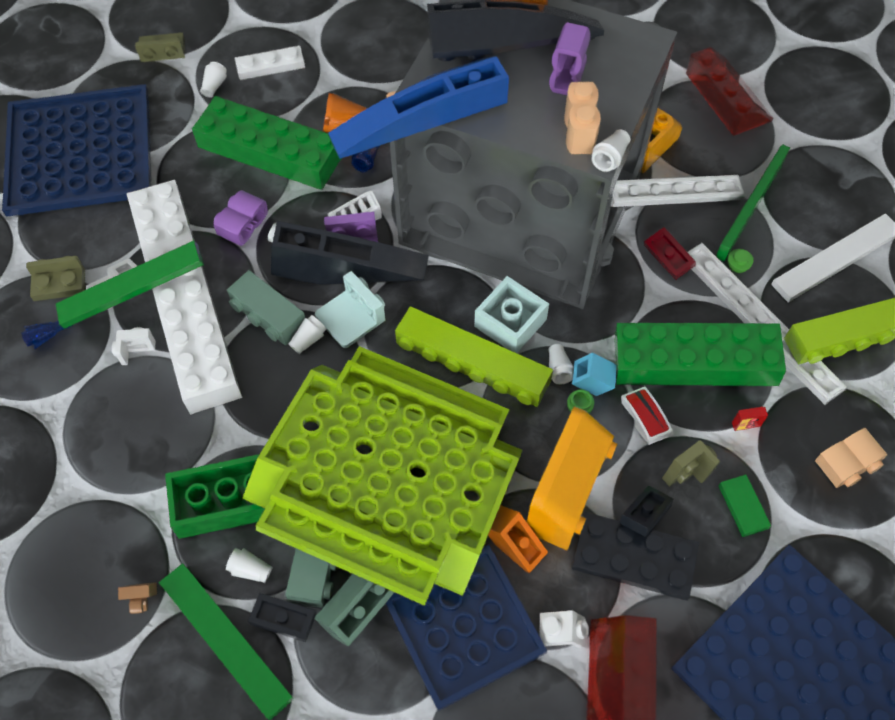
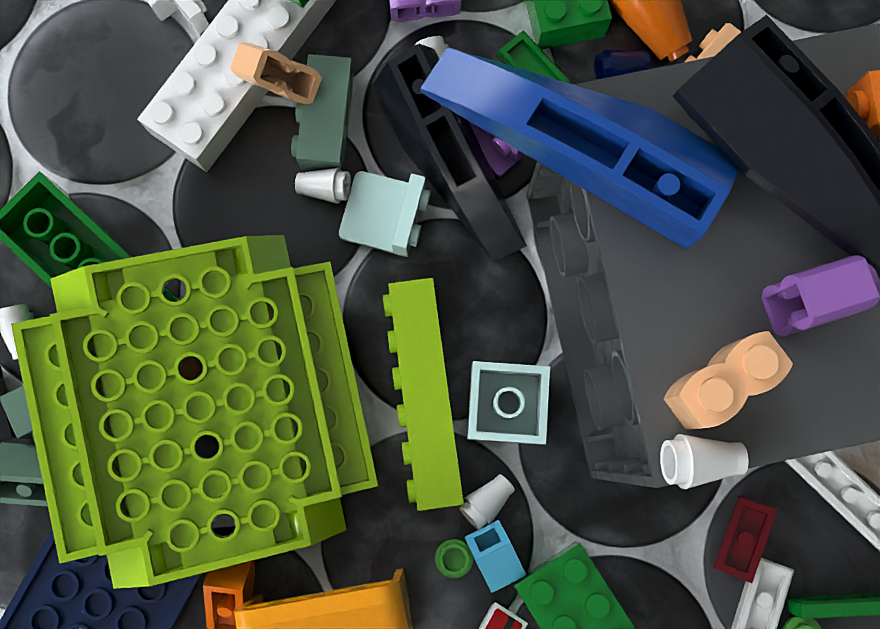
camera: 55 degrees right, 20 degrees up
none -> light nougat brick [230,42,322,104]
none -> green tile [496,30,570,83]

